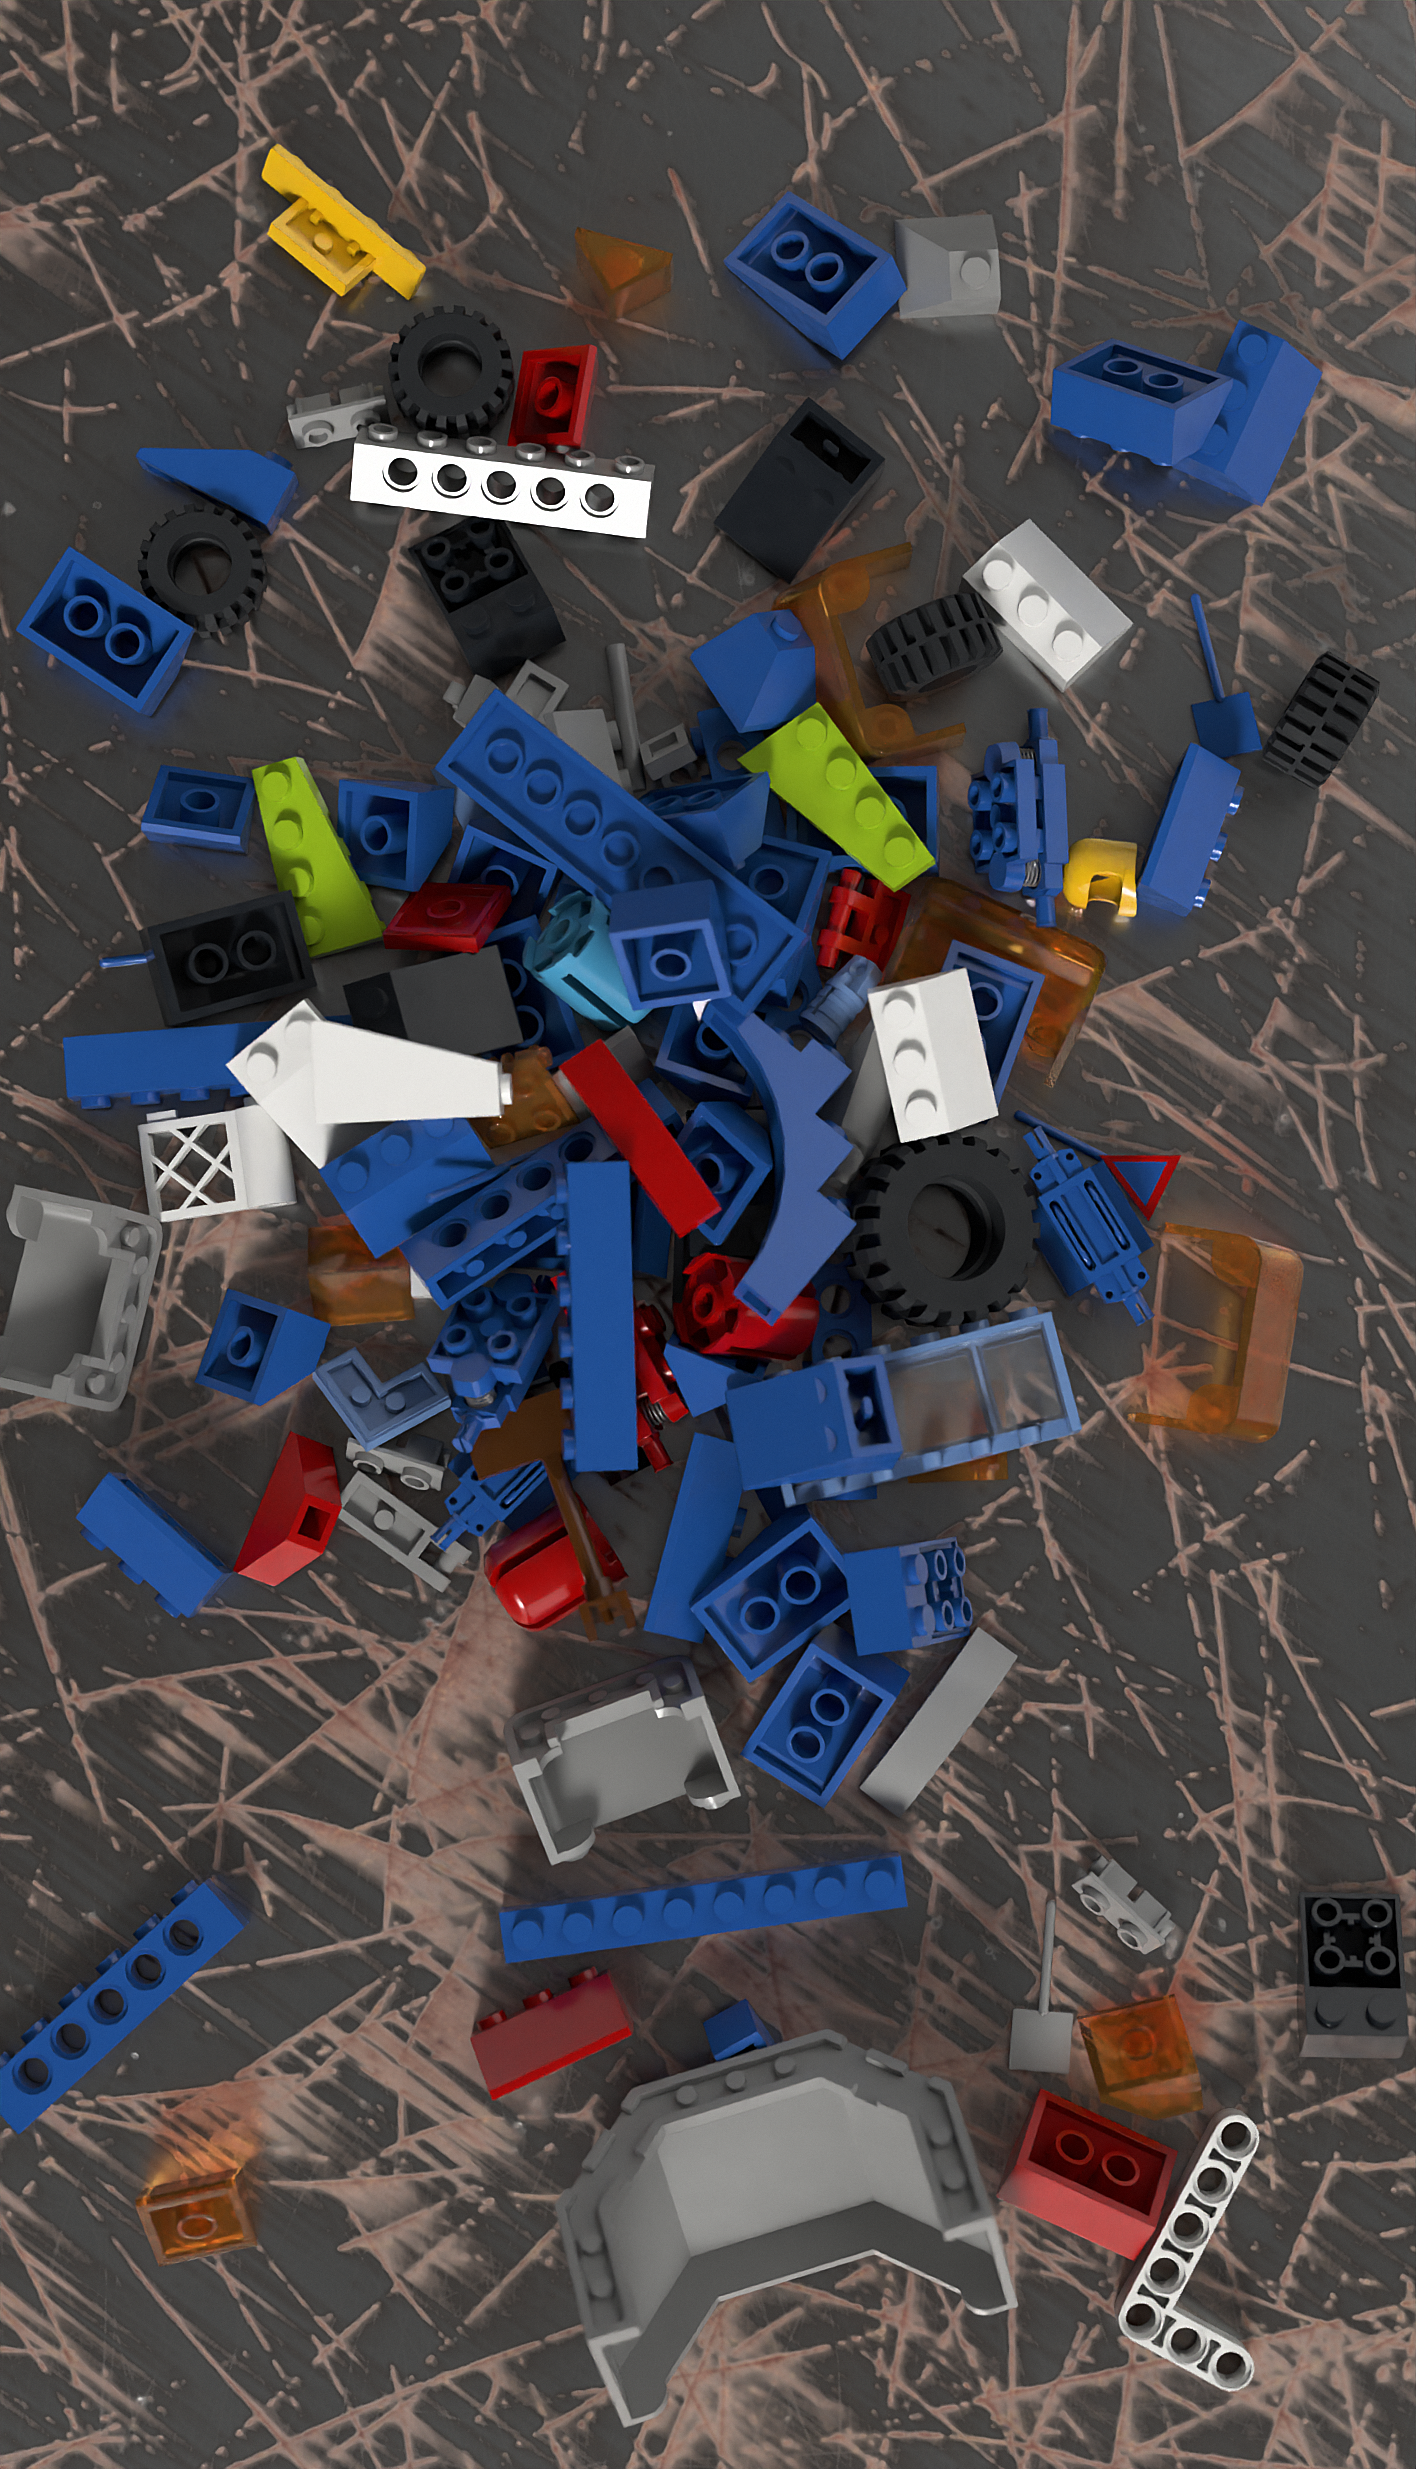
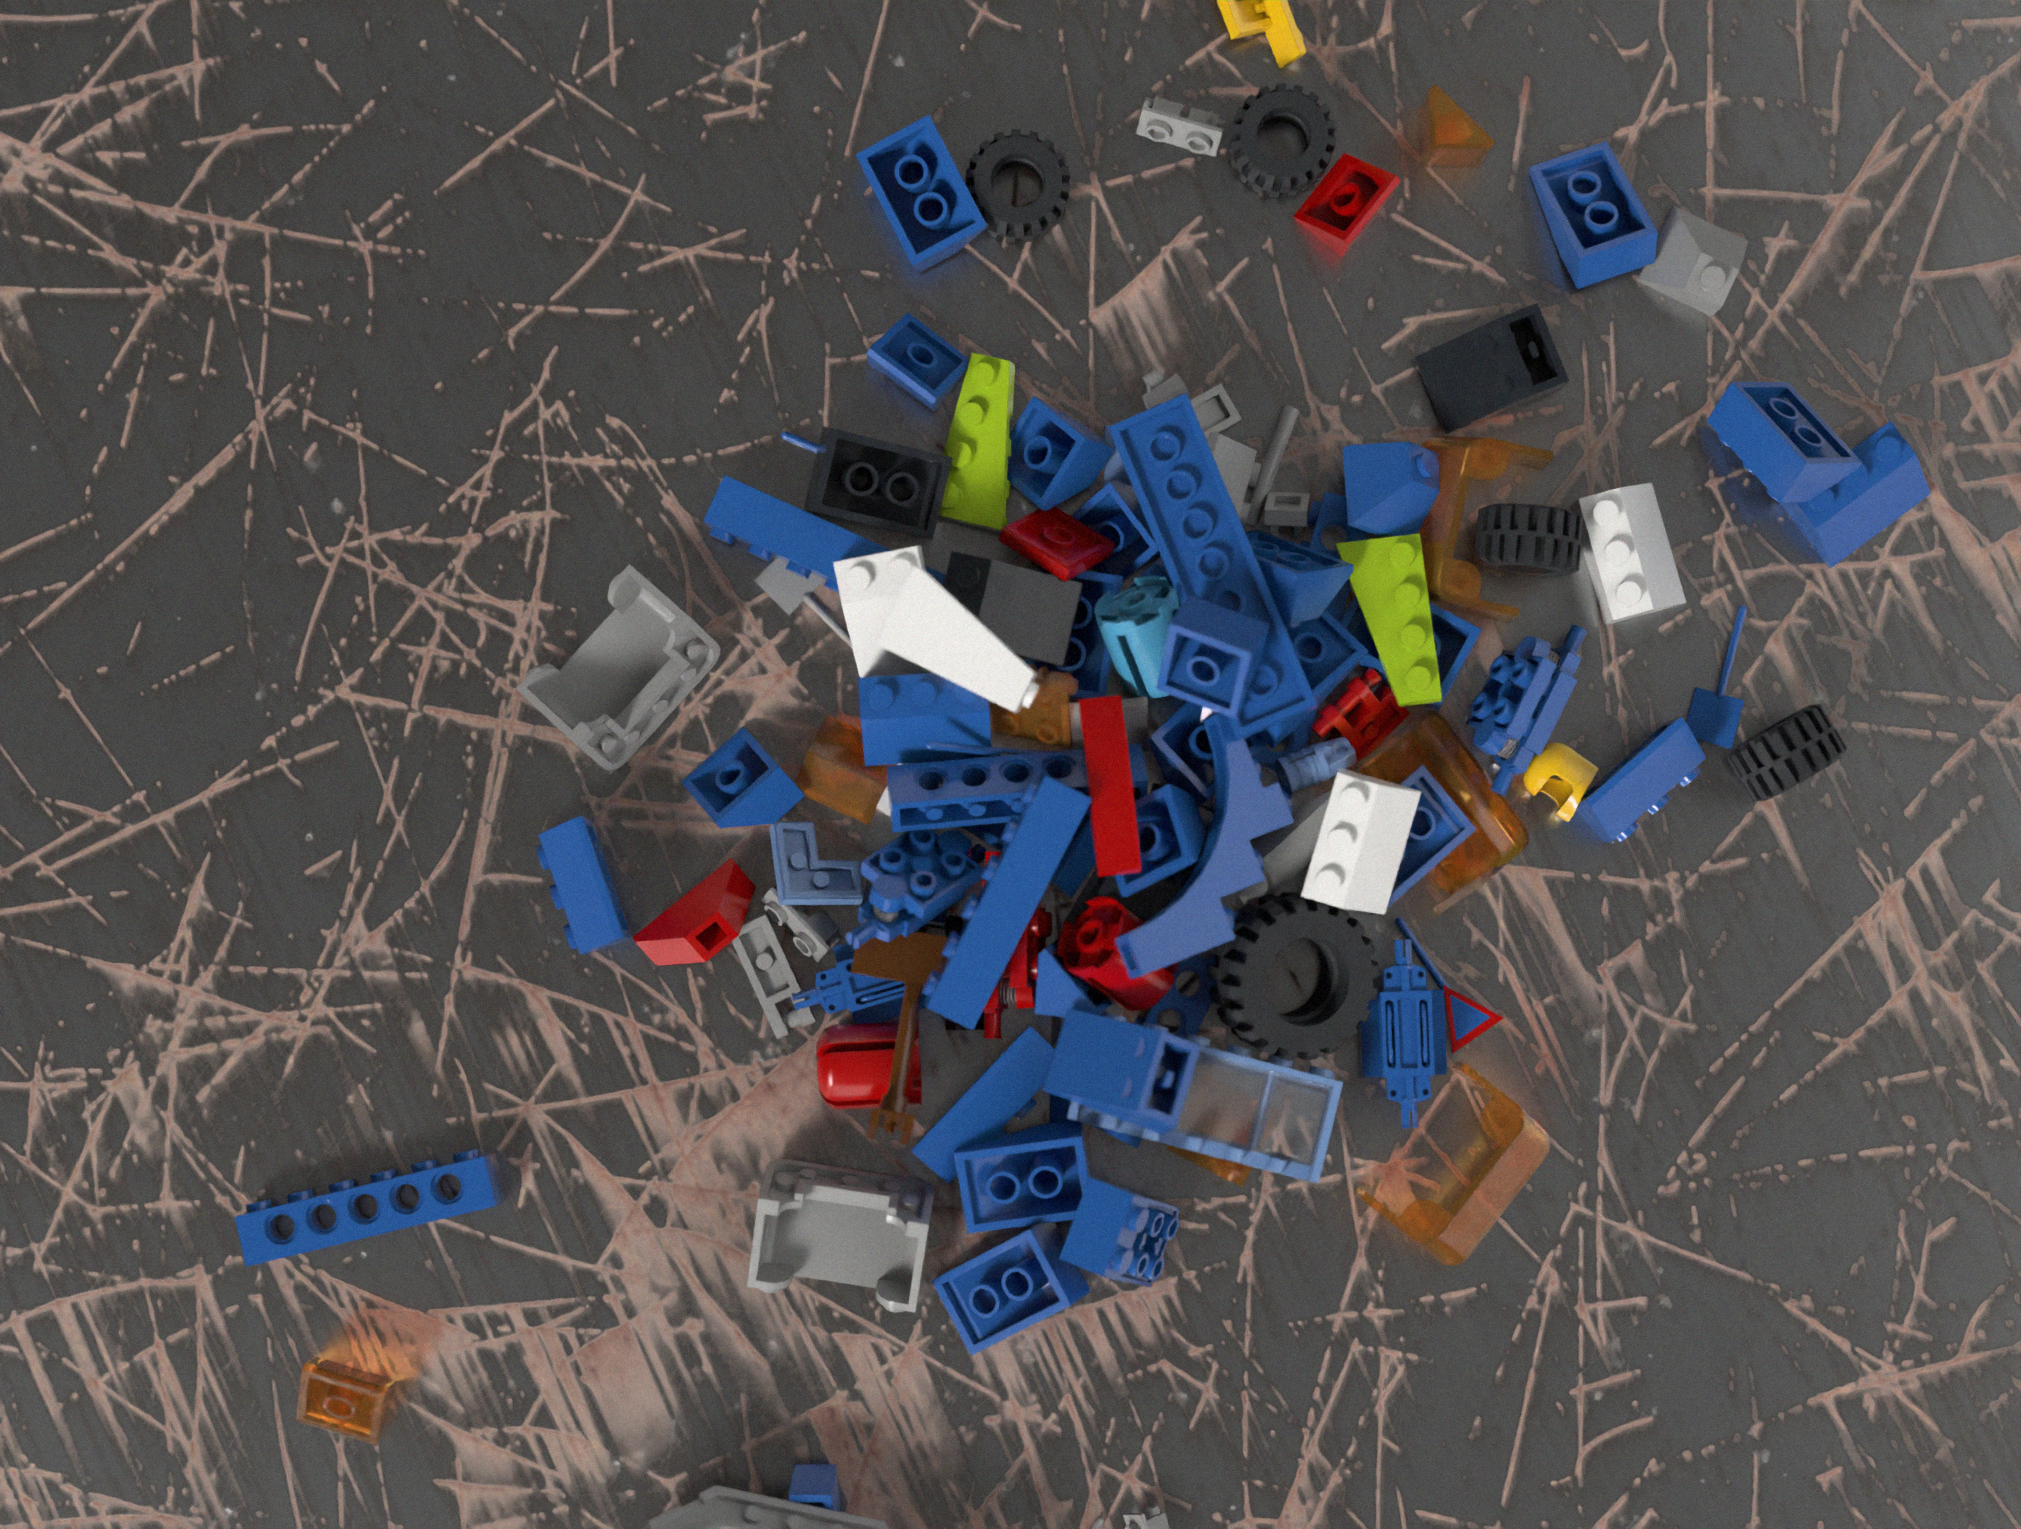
camera: 25 degrees right, 0 degrees up
blue slope [136,448,299,536] -> none
white piece [137,1097,297,1223] -> none
brick [350,423,655,538] -> none
black slope [408,516,566,680] -> none
red slope [470,1965,634,2101] -> none
blue brick [499,1851,908,1963] -> none
light grey slope [859,1626,1018,1818] -> none

